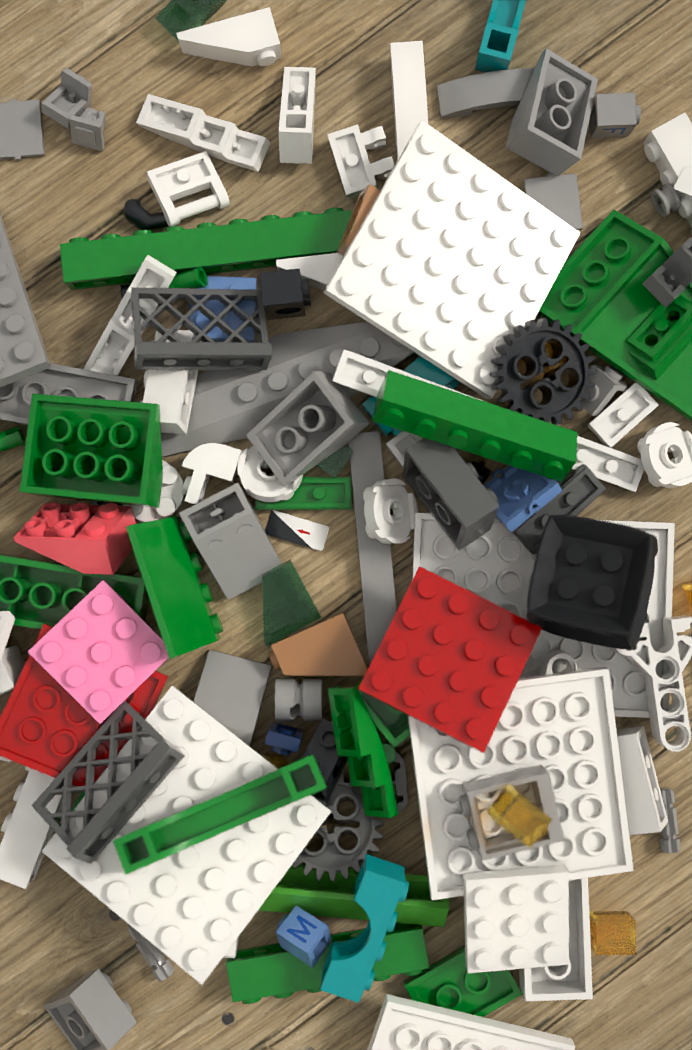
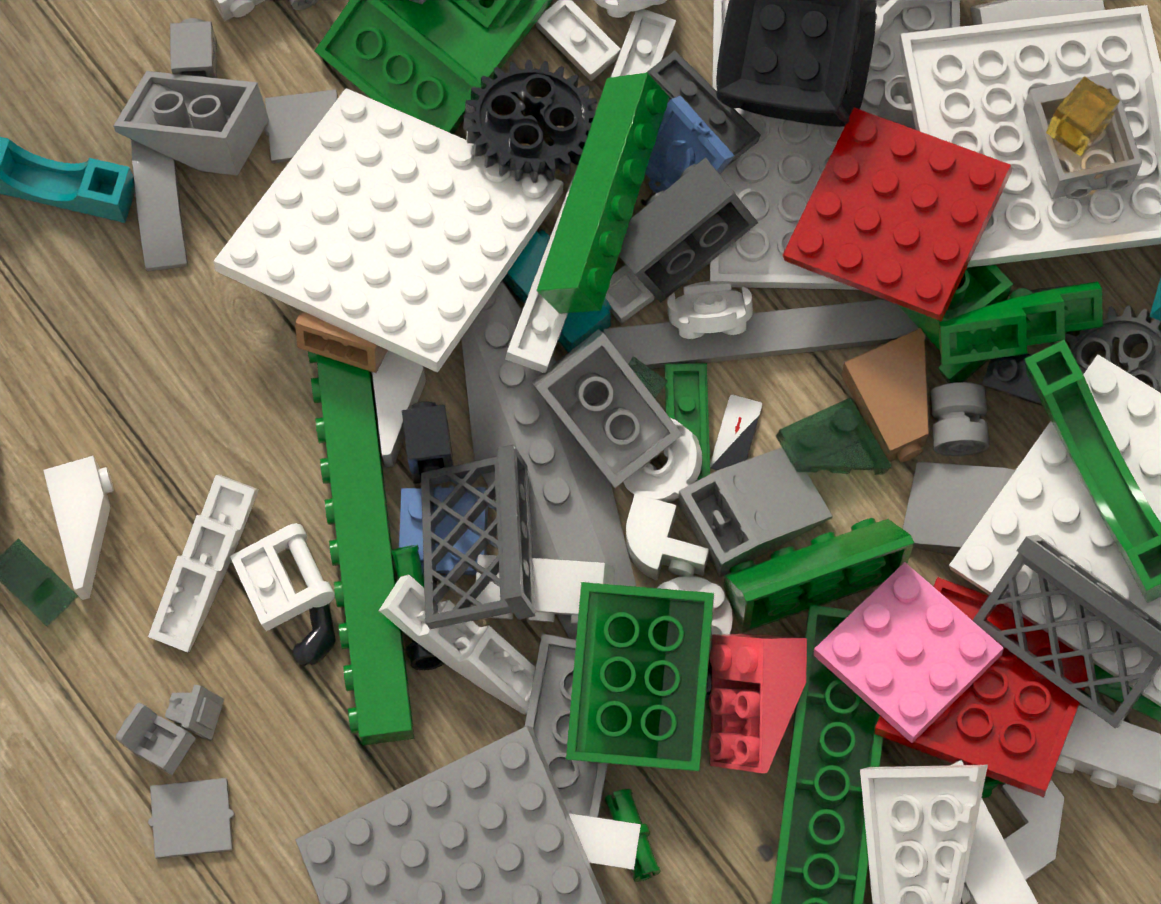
camera: 90 degrees left, 15 degrees down
dark blue plate [265,721,304,755] -> none
white slope [279,67,316,164] -> none
white plate [327,124,395,199] -> none
white slope [390,41,428,161] -> none
light grey bracket [579,365,629,416] -> none

